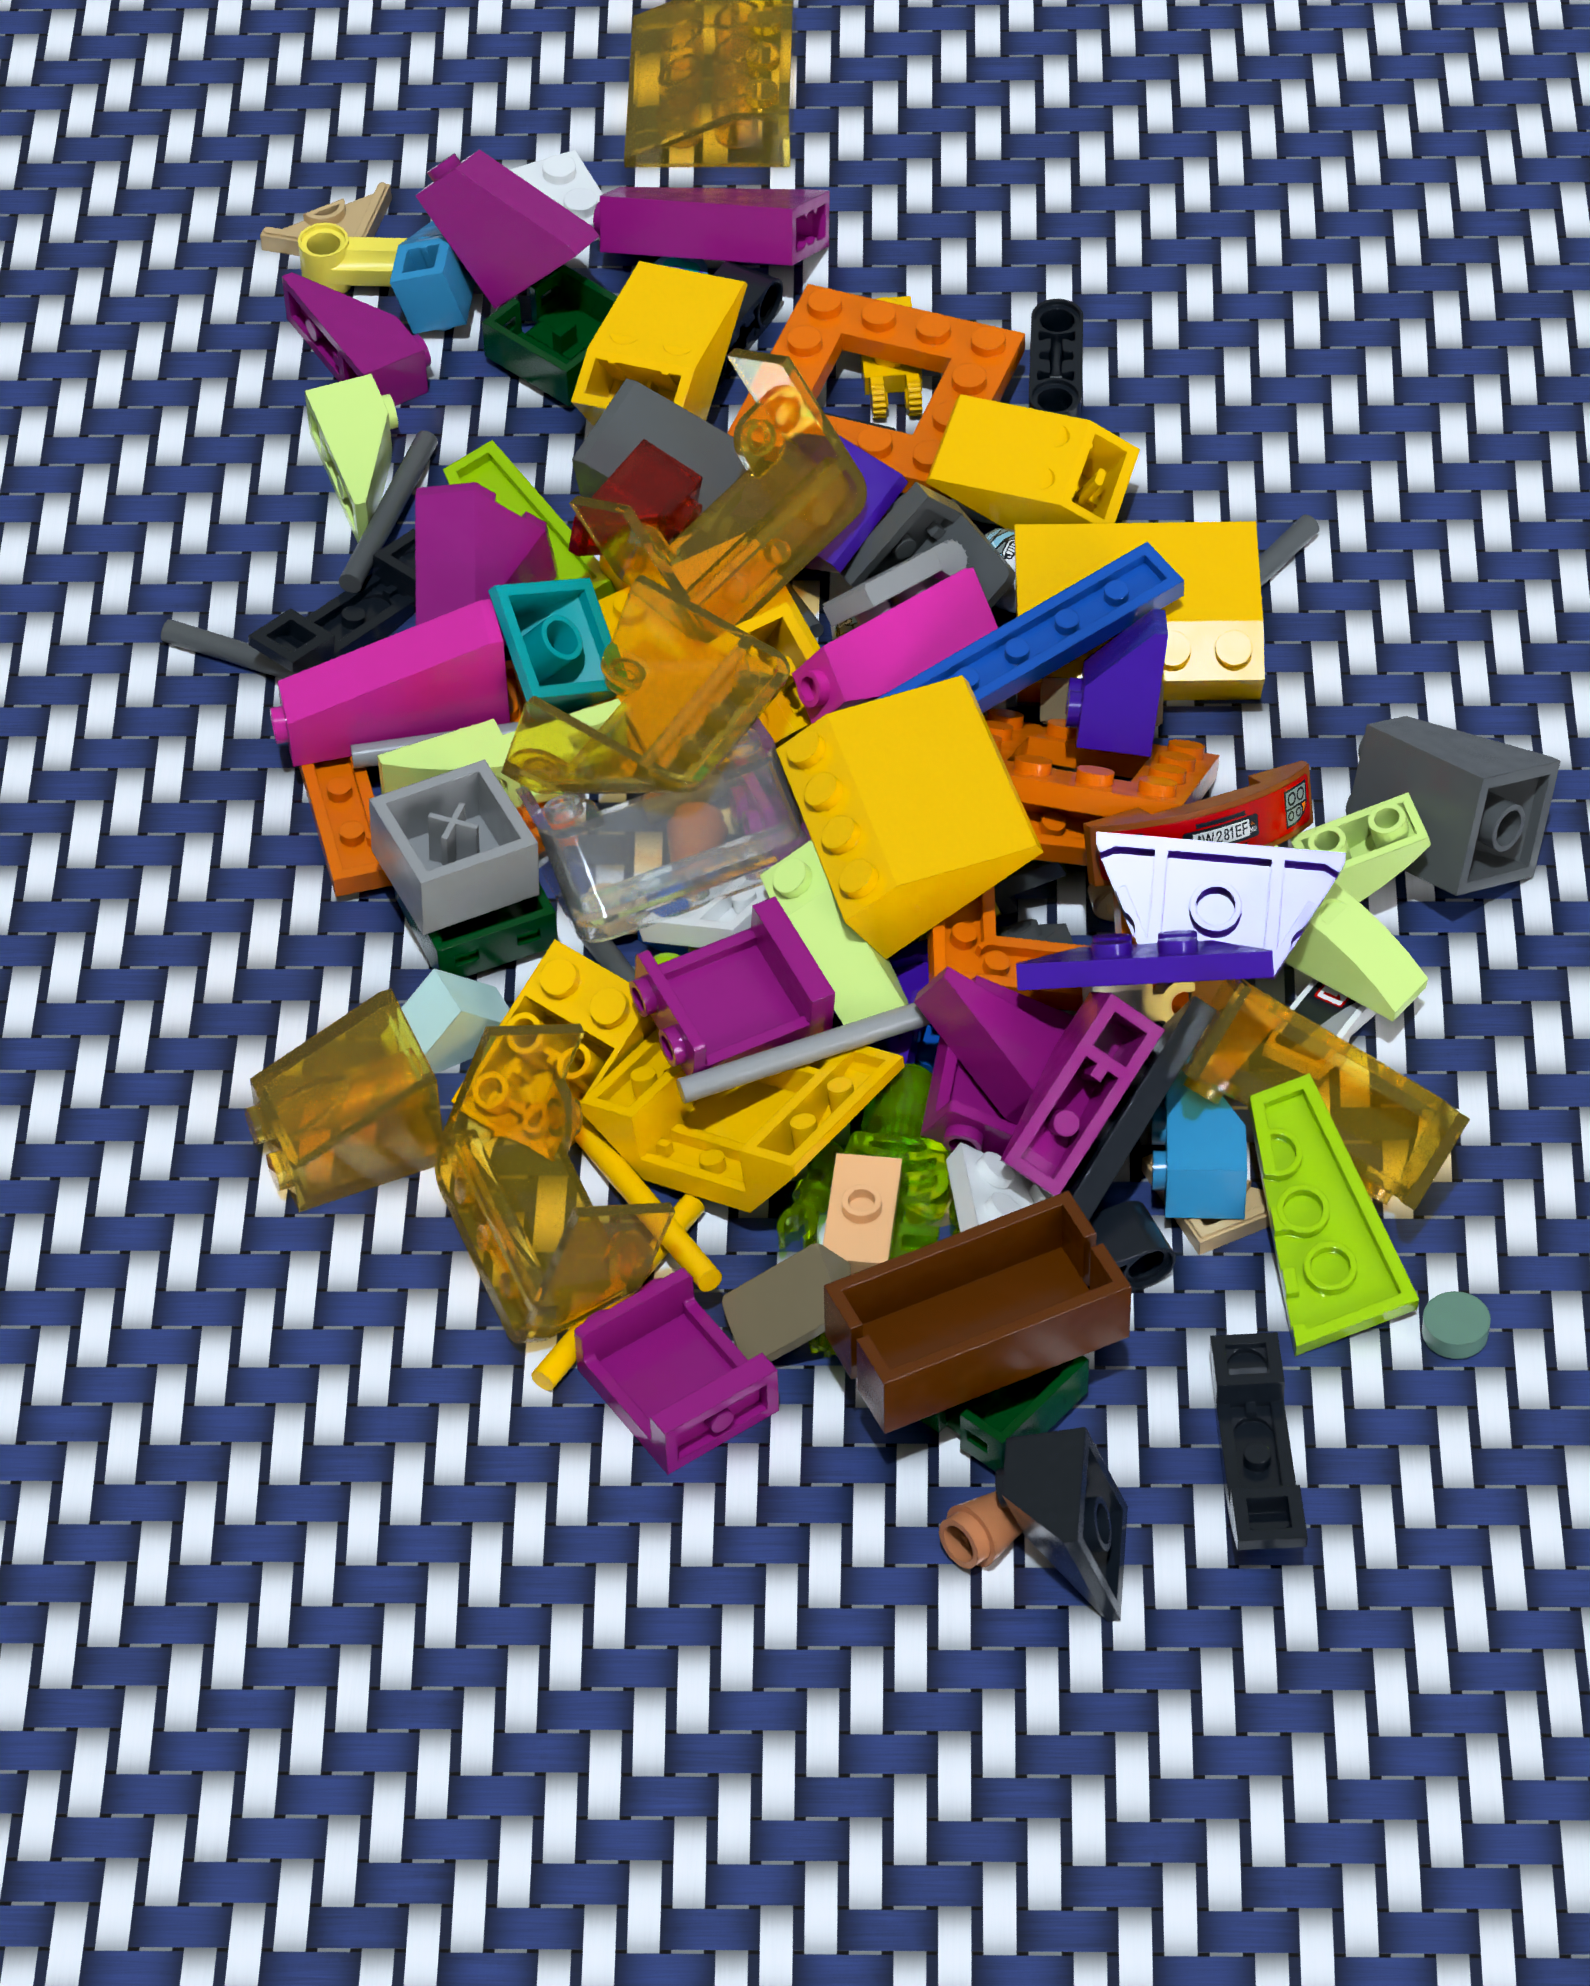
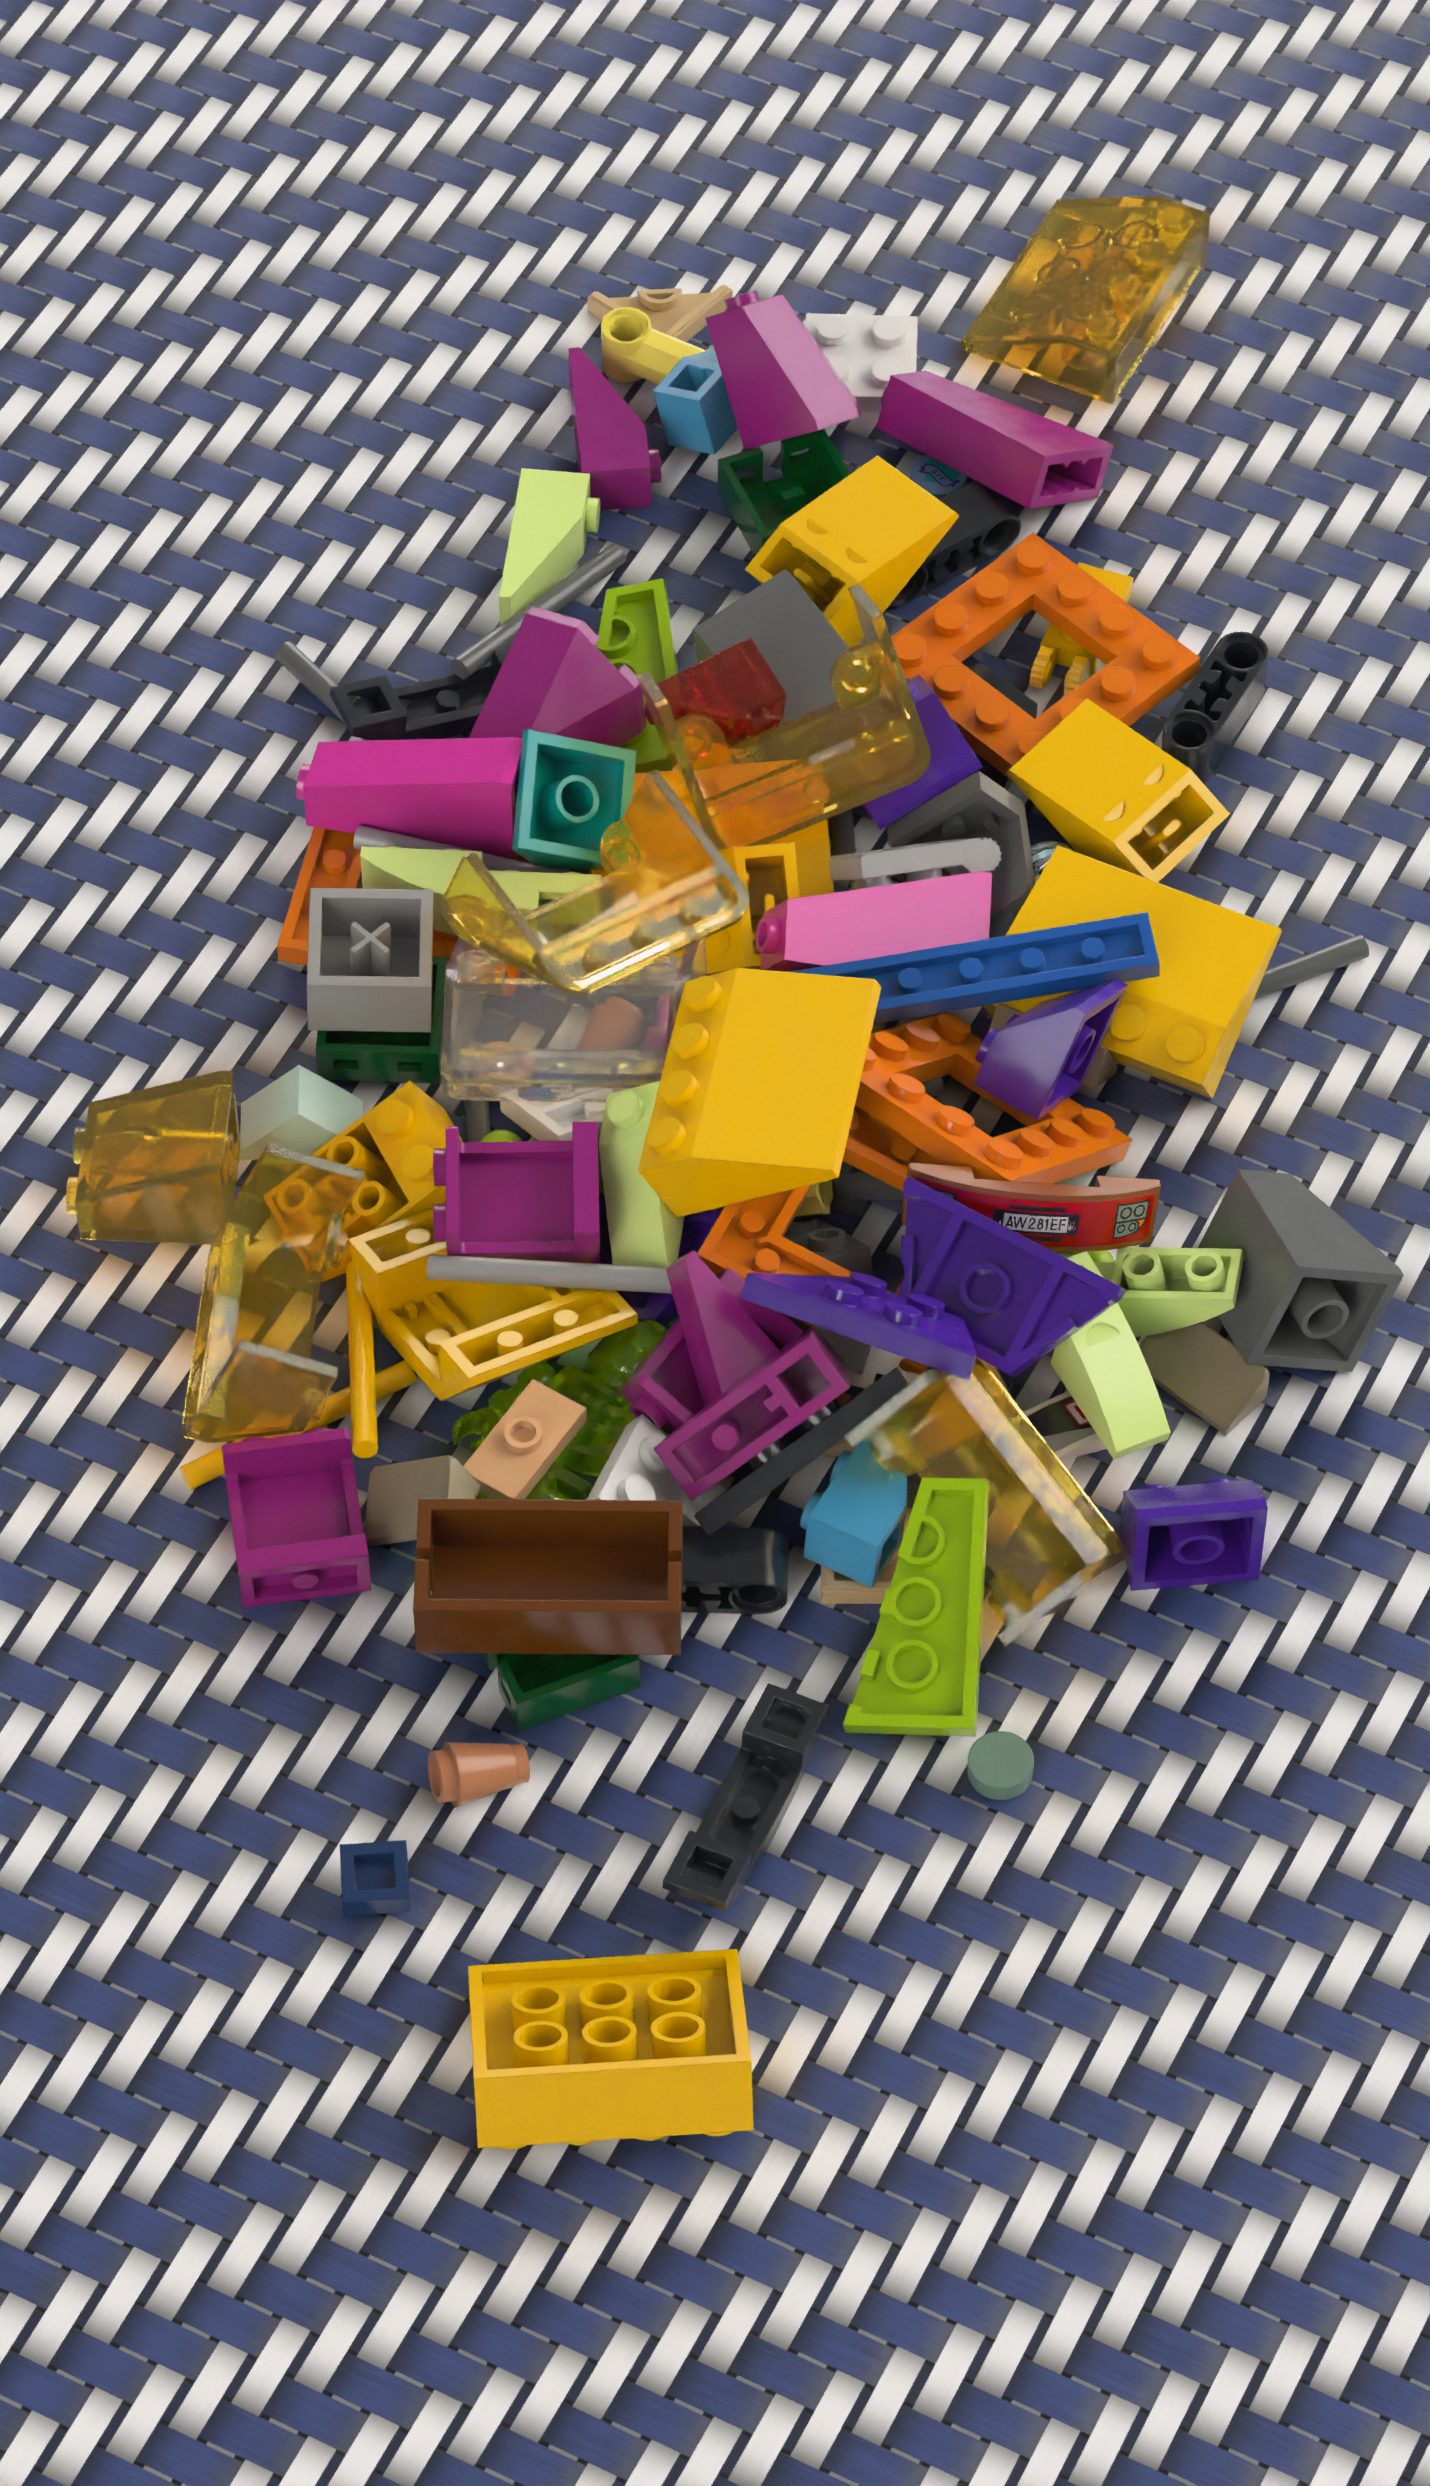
camera: 25 degrees right, 5 degrees up
black slope [995,1427,1128,1622] -> none
none -> dark blue plate [339,1840,411,1916]
none -> yellow slope [468,1949,754,2150]
none -> dark purple slope [1120,1479,1268,1591]
none -> dark tan slope [1139,1322,1270,1436]

